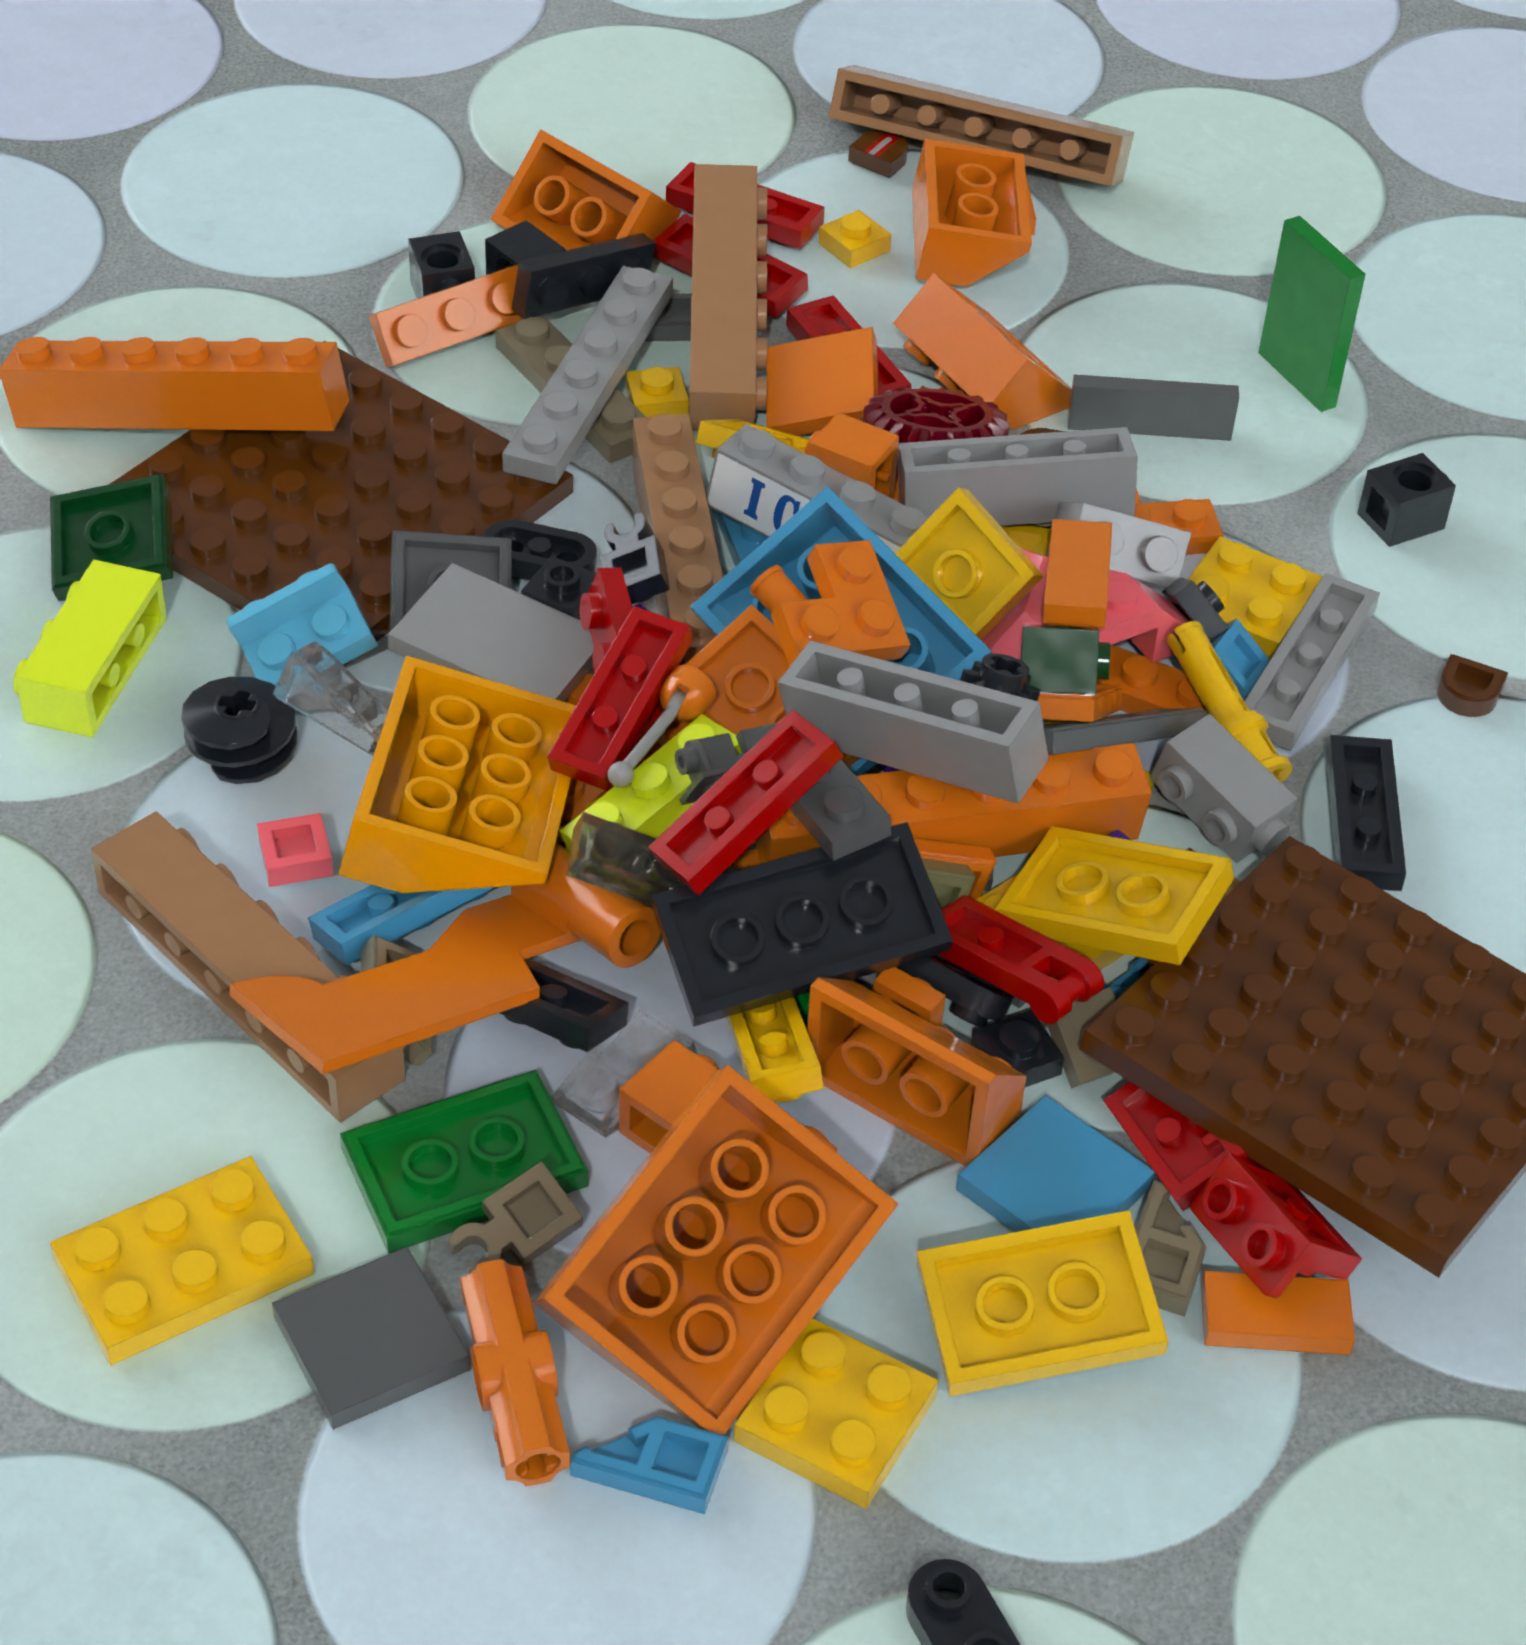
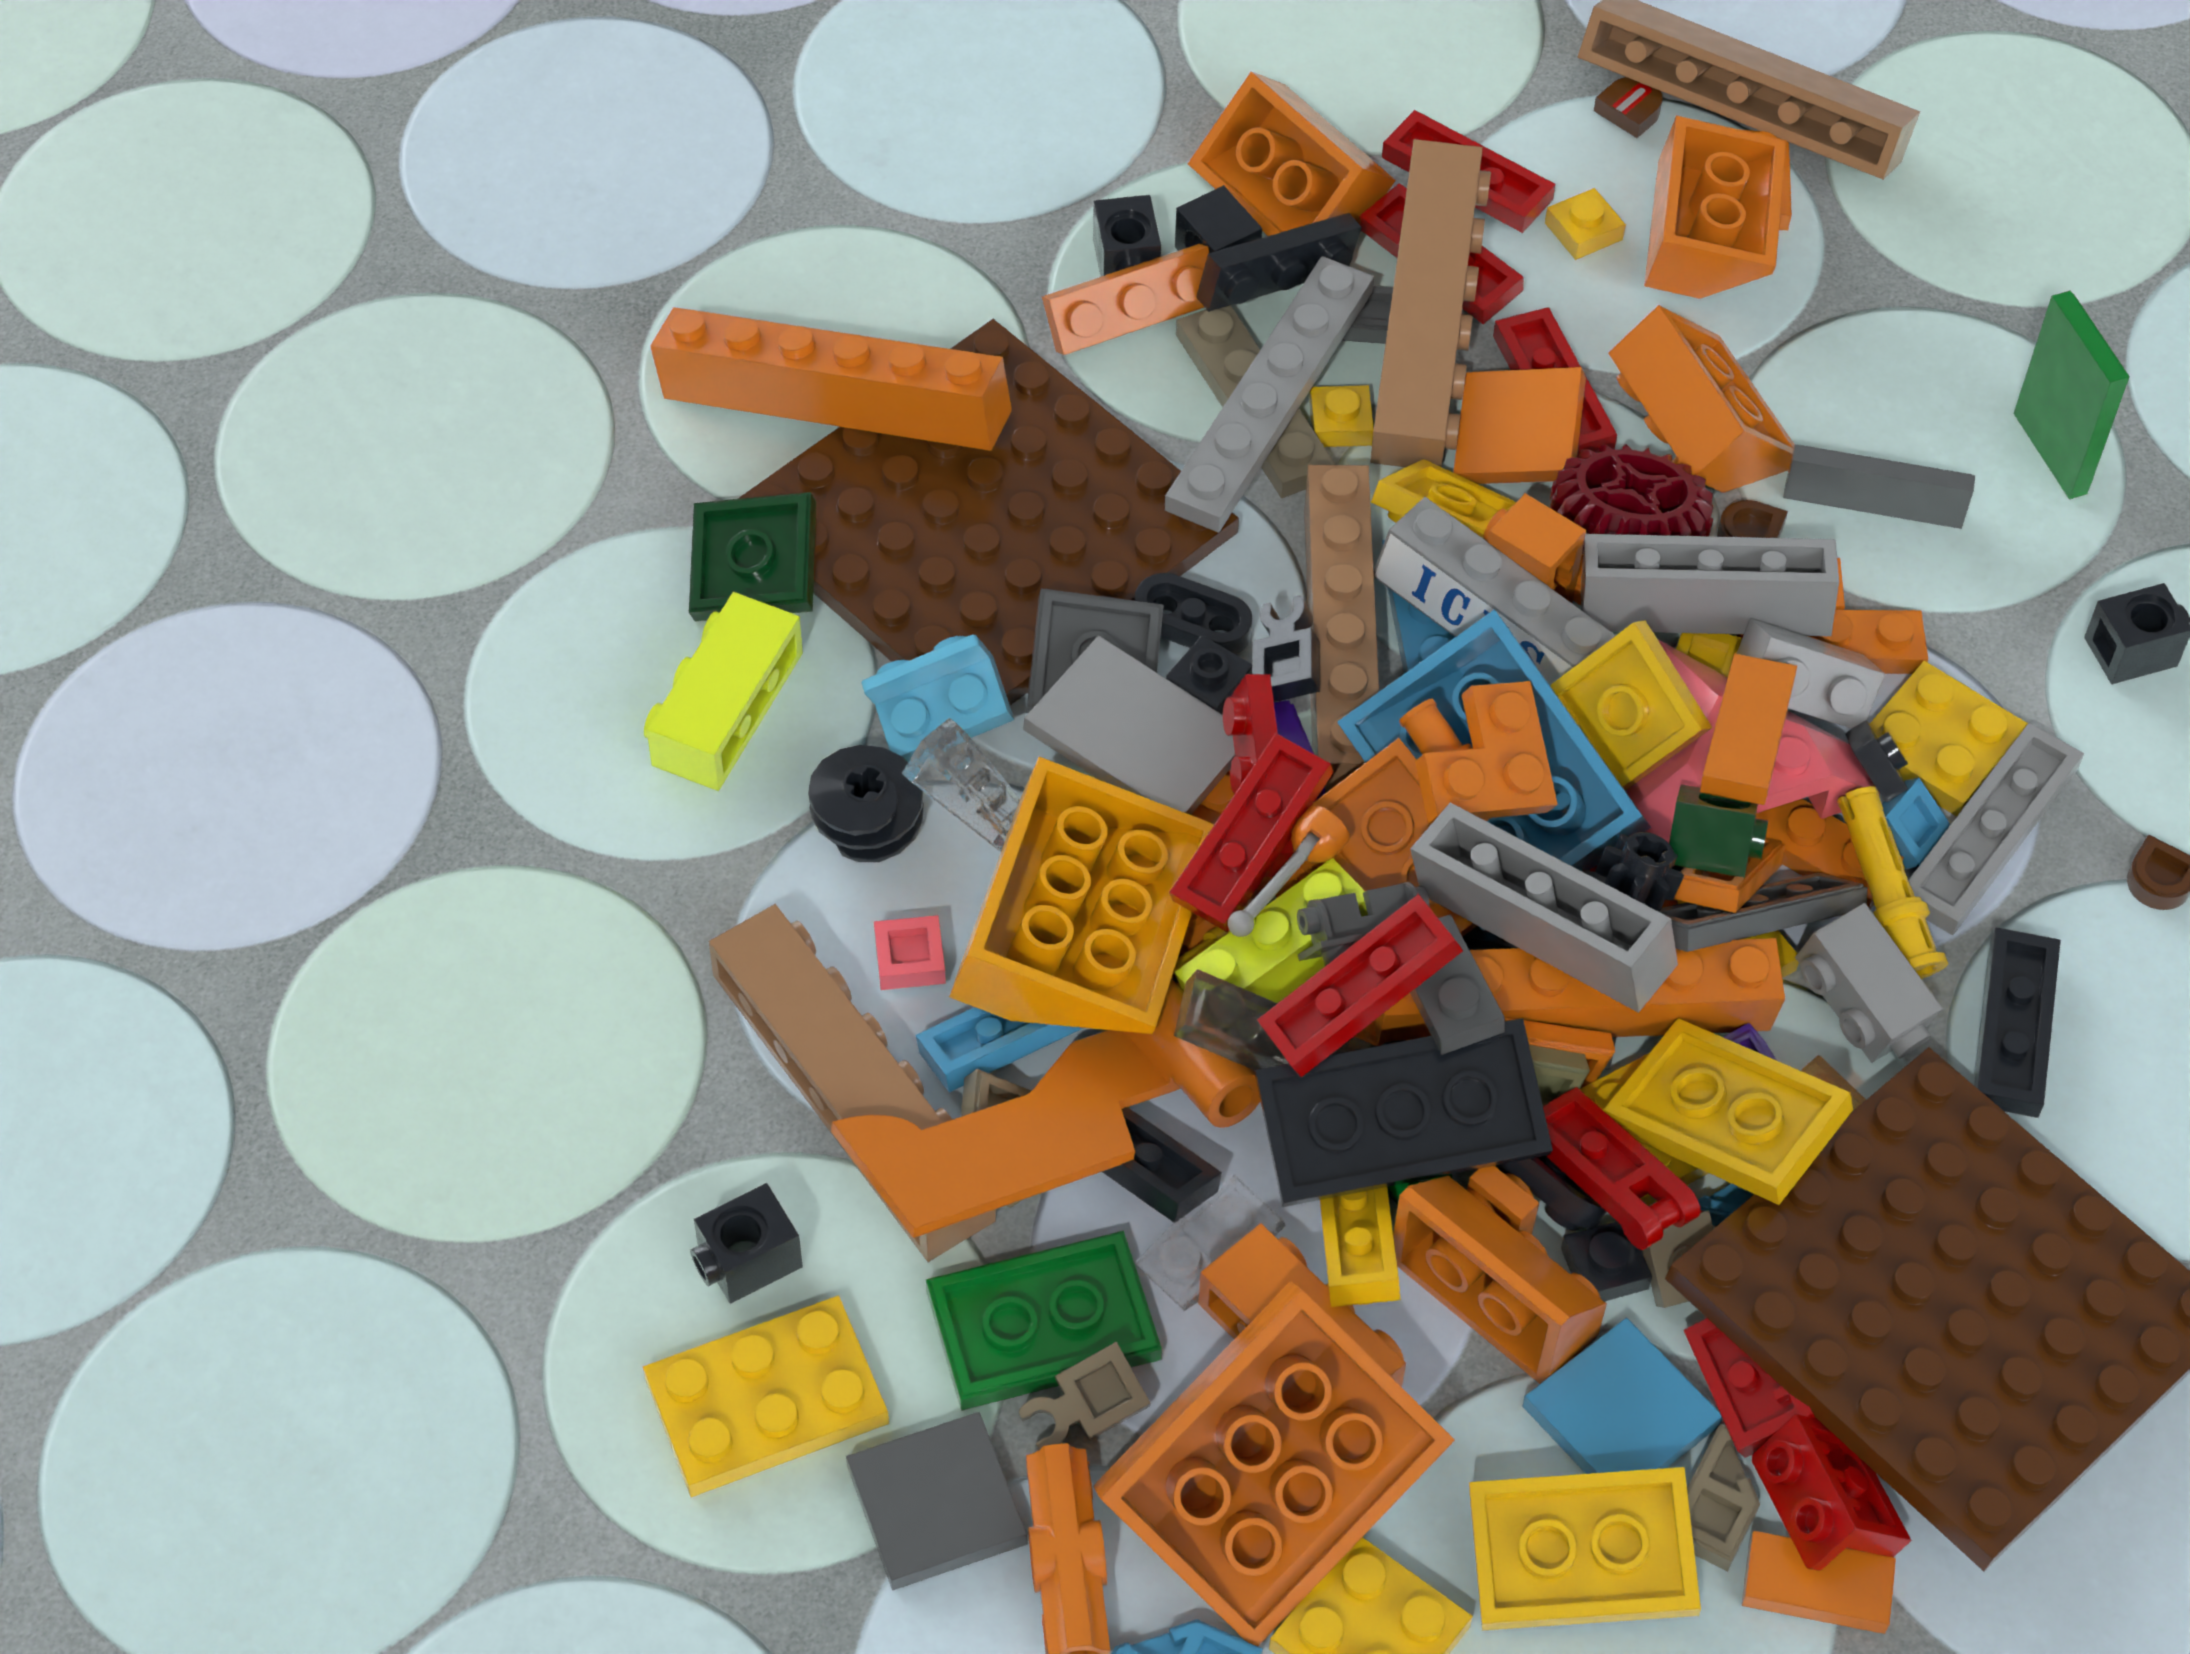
camera: 10 degrees right, 10 degrees up
none -> black brick [690,1183,803,1304]

